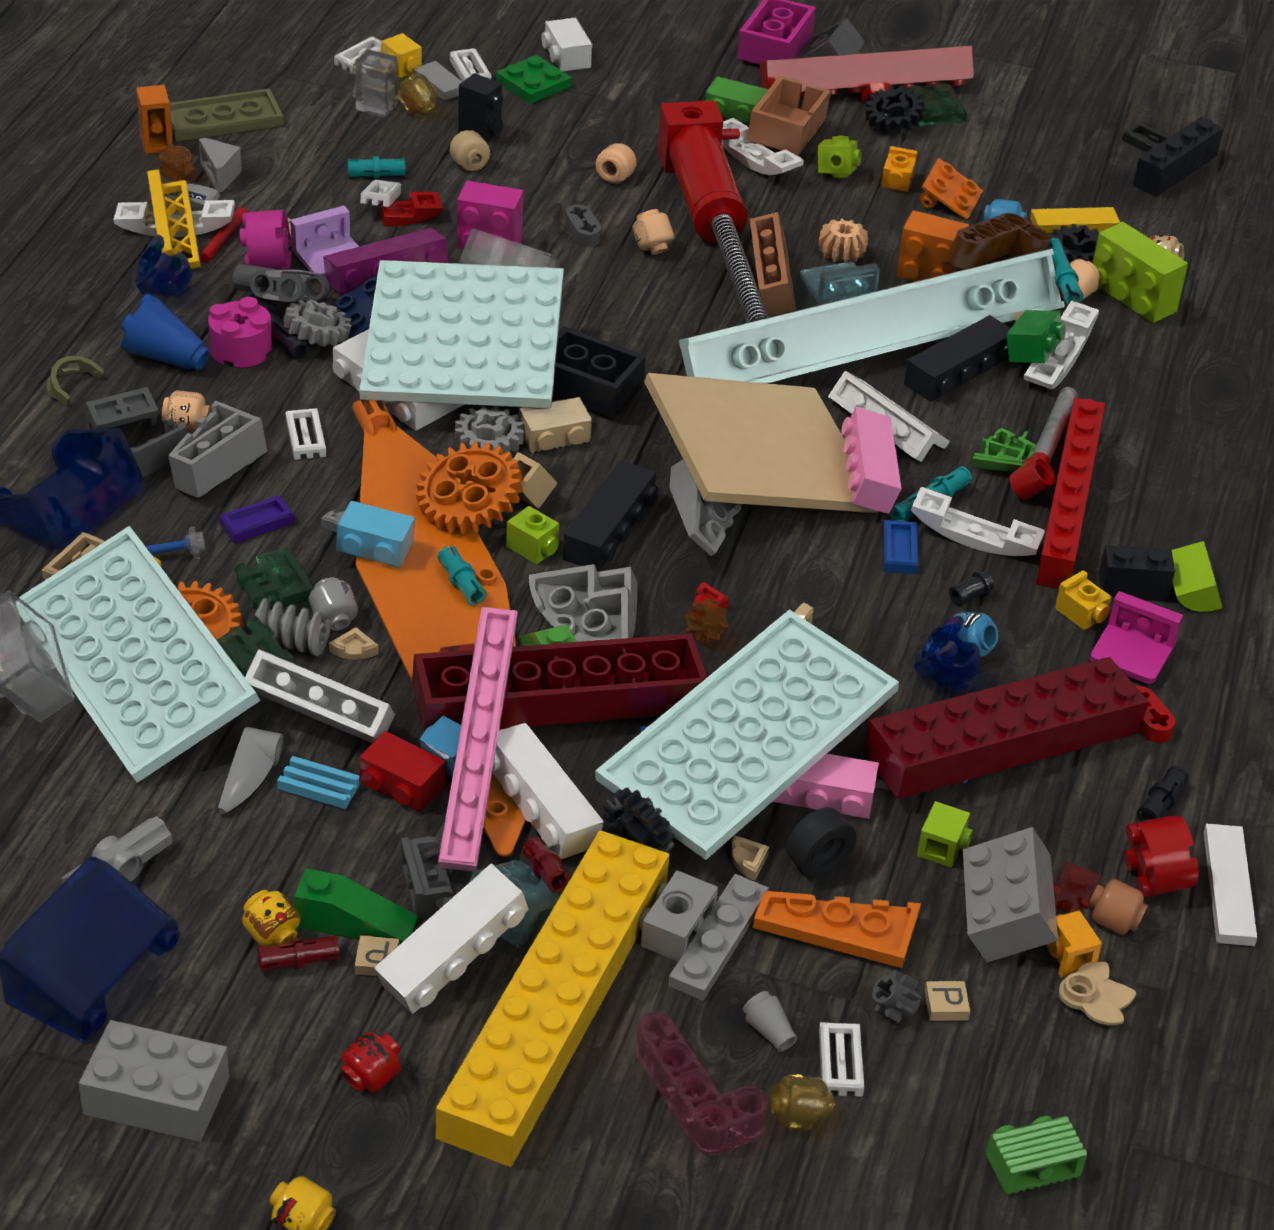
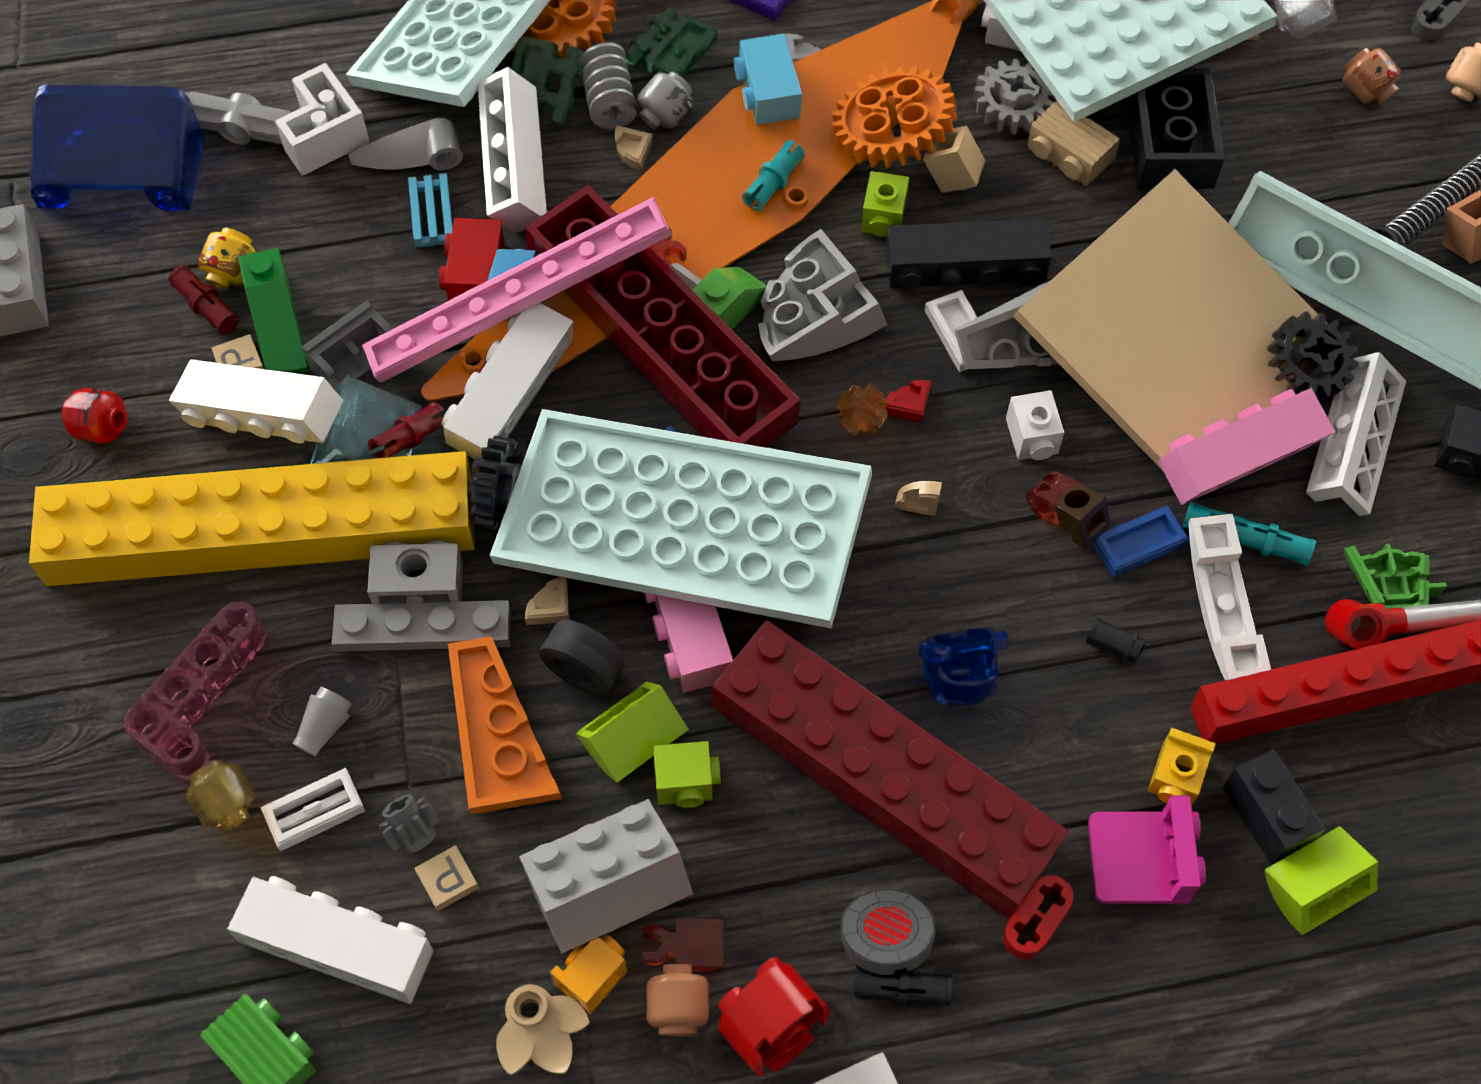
camera: 65 degrees right, 20 degrees up
dark azure head [945,612,998,657] -> none
none -> white brick [228,876,434,1004]
none -> white brick [275,63,370,176]
none -> lime brick [576,681,689,783]
none -> tile [840,889,935,975]
none -> white tile [925,290,978,372]
none -> white brick [1006,390,1064,460]
none -> dark brown leg [1026,471,1111,549]
none -> black gear [1267,311,1359,401]
none -> nougat head [1343,47,1401,105]

